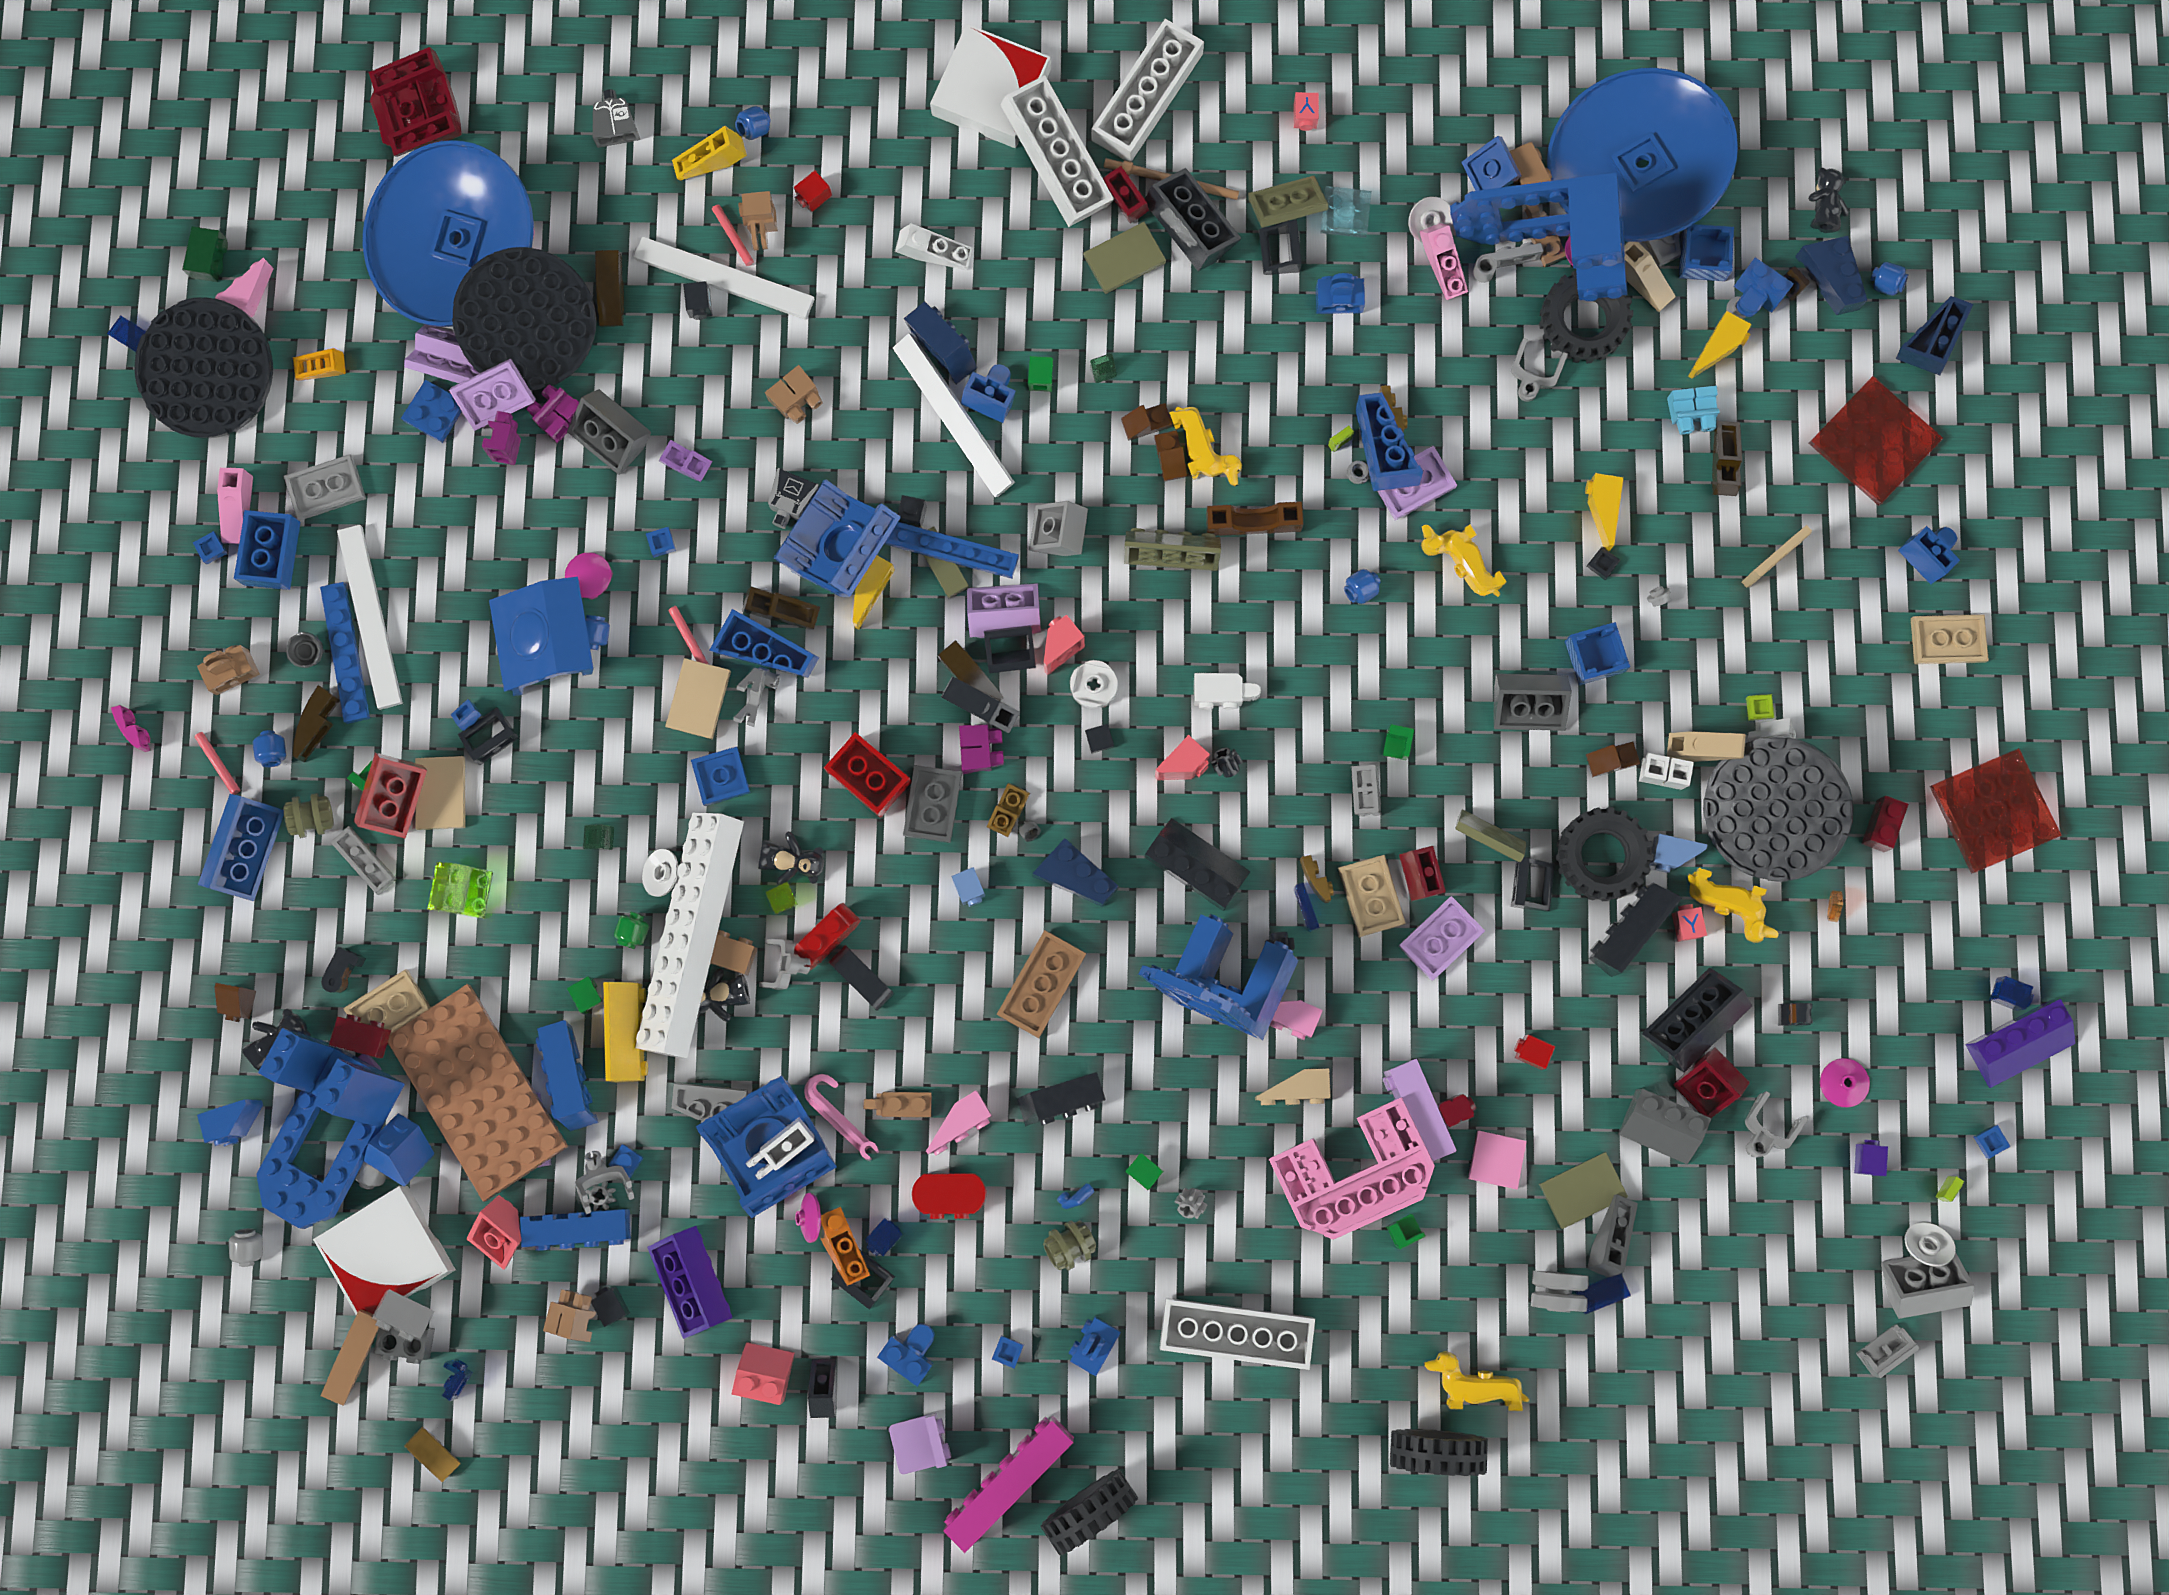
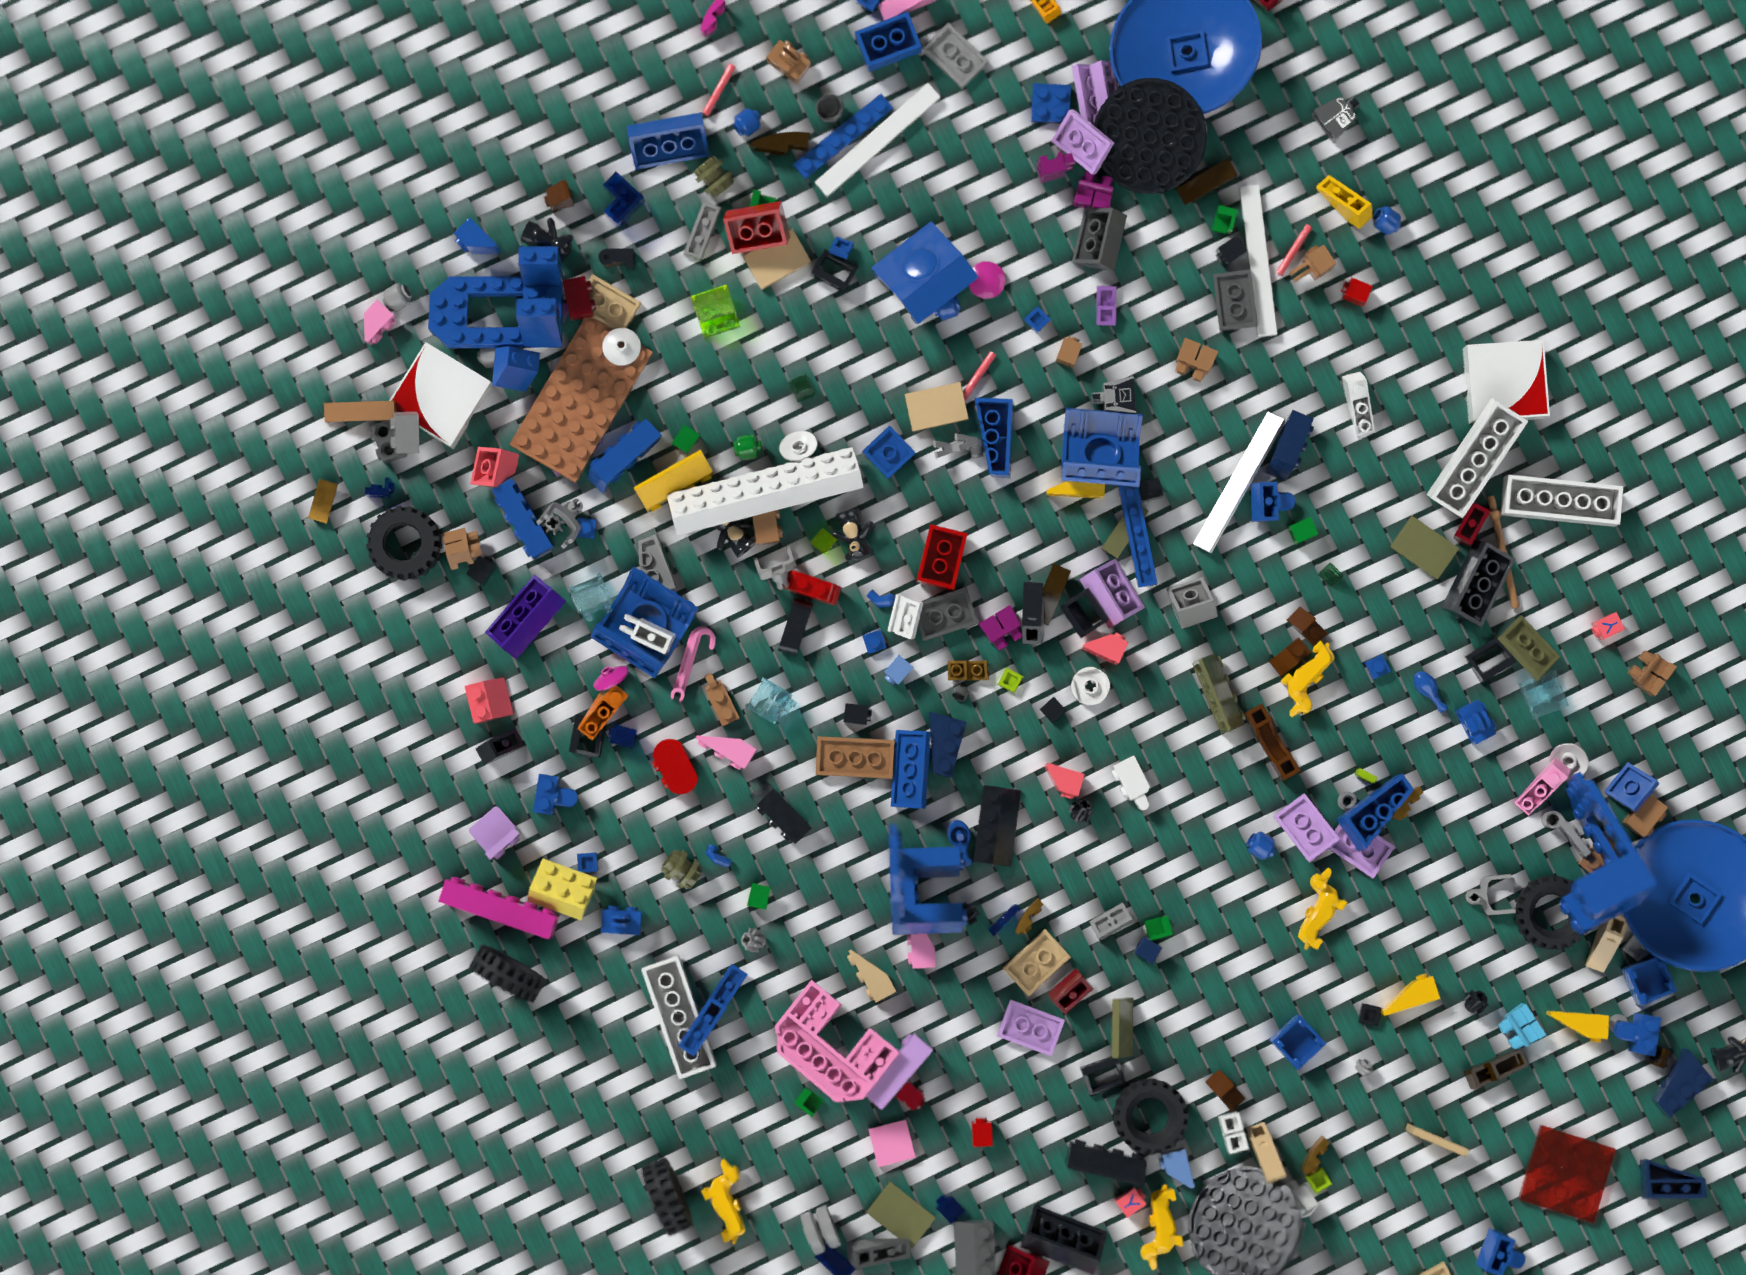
camera: 60 degrees right, 5 degrees up
dark brown slope [742,586,820,630] -> none
dark grey slope [1493,674,1572,731] -> none
blue head [1871,262,1909,296] -> none
none -> bright pink slope [364,300,396,346]
none -> black tyre [366,506,443,581]
none -> light yellow brick [527,859,597,921]
none -> clear light blue piece [569,573,612,622]
none -> clear blue brick [603,171,645,229]
none -> white dish [603,328,641,366]
none -> blue bracket [678,964,748,1056]
none -> clear light blue piece [745,677,797,725]
none -> black brick [843,703,872,725]
none -> blue plate [862,630,886,654]
none -> blue arm [866,589,895,608]
none -> white plate [887,594,924,639]
none -> blue plate [891,730,931,809]
none -> clear blue bracket [935,1193,965,1224]
none -> blue piece [948,820,973,867]
none -> lime tile [997,667,1023,693]
none -> medium nougat brick [1056,336,1082,368]
none -> dark blue piece [1133,937,1162,964]
none -> green panel [1212,205,1238,235]
none -> dark grey plate [1213,269,1258,331]
none -> lavender plate [1274,793,1340,863]
none -> pearl gold slope [1301,1136,1330,1175]
none -> blue plate [1364,654,1391,680]
none -> blue piece [1413,671,1448,713]
none -> black gear [1463,989,1489,1015]
none -> medium nougat hips [1627,650,1677,697]

